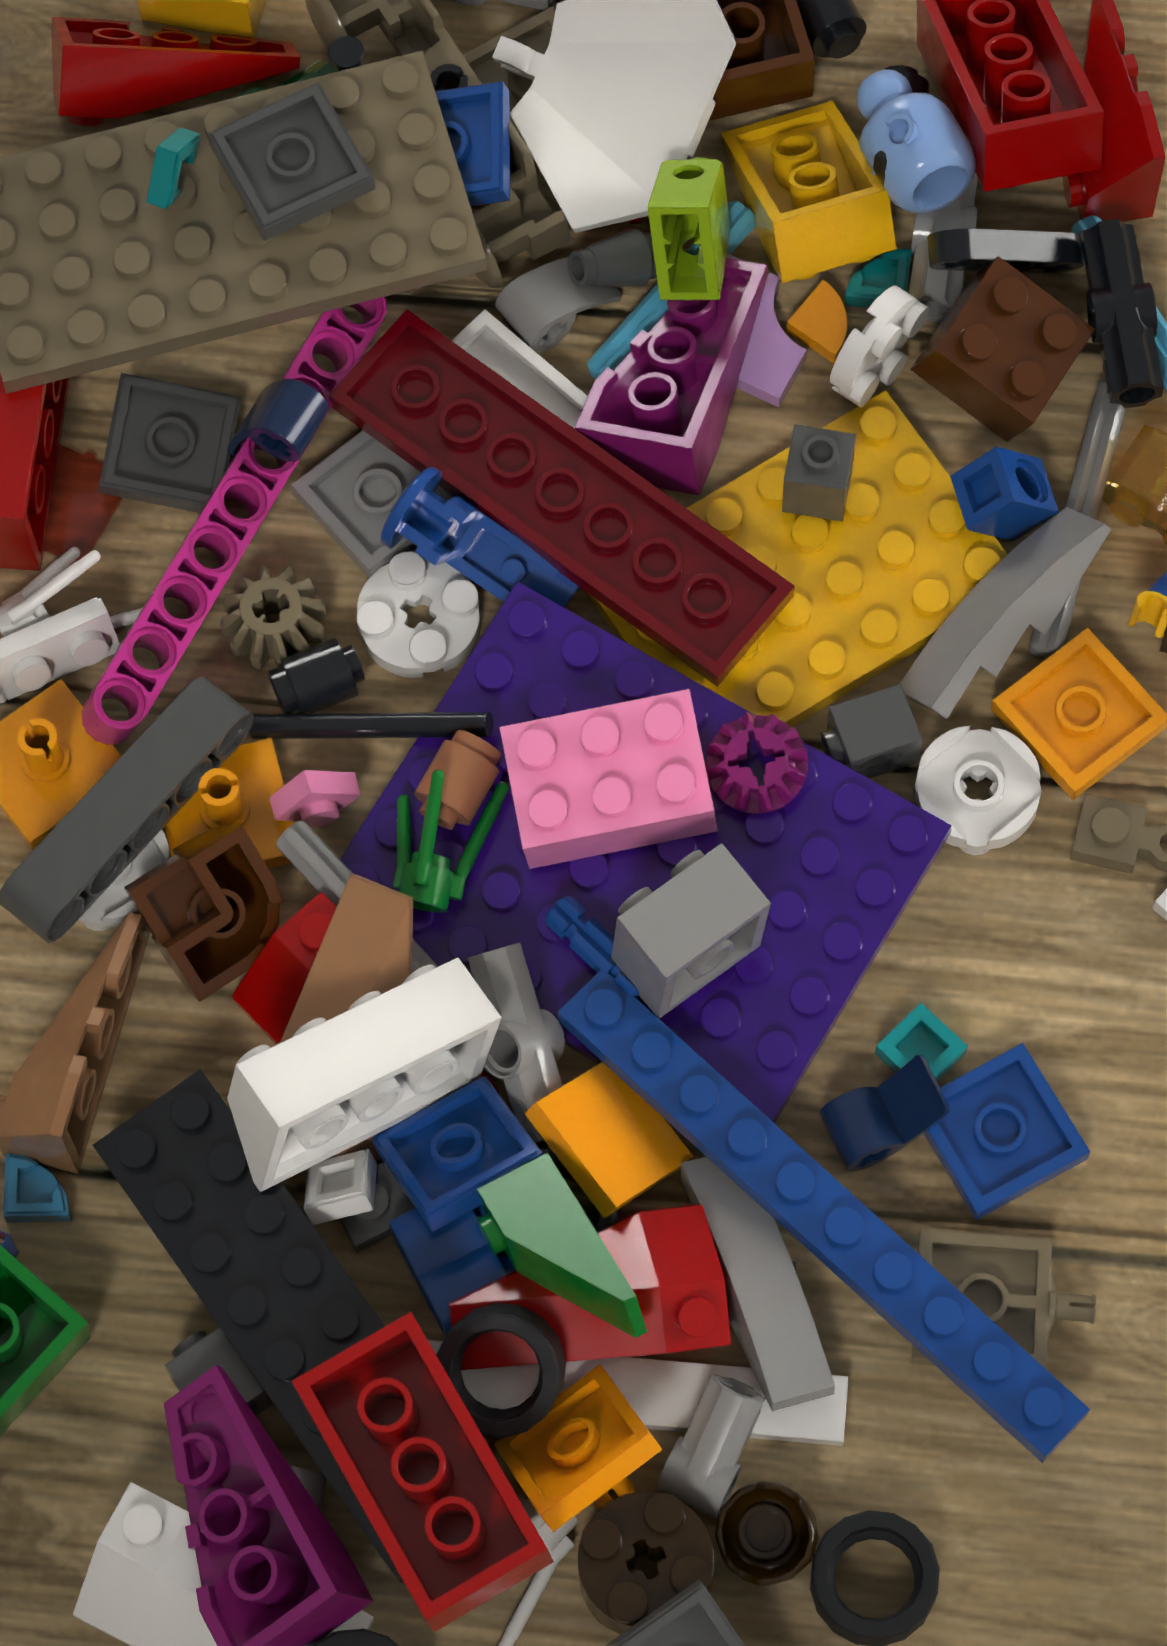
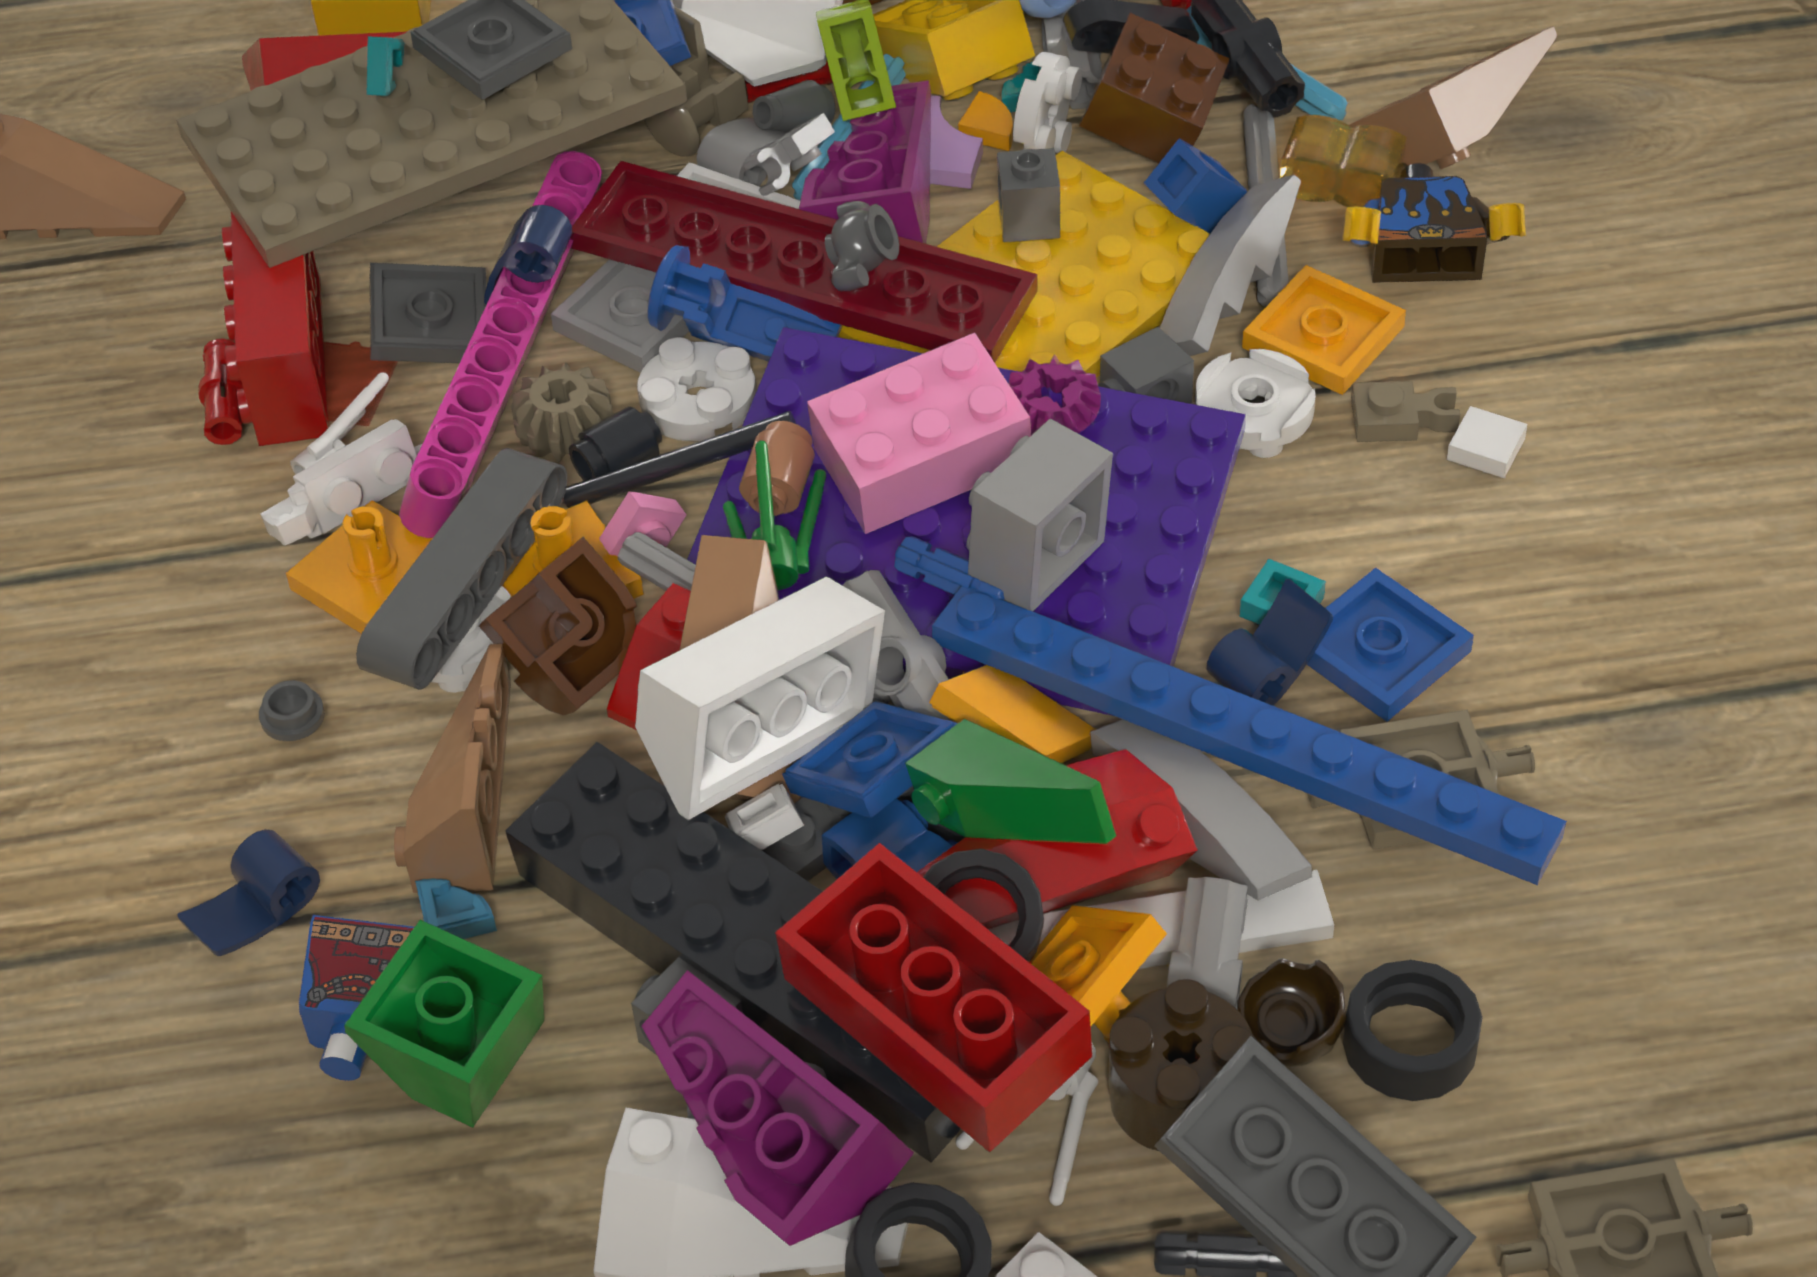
camera: 15 degrees left, 20 degrees down
none -> light grey plate [743,113,835,196]
none -> dark grey piece [825,201,899,291]

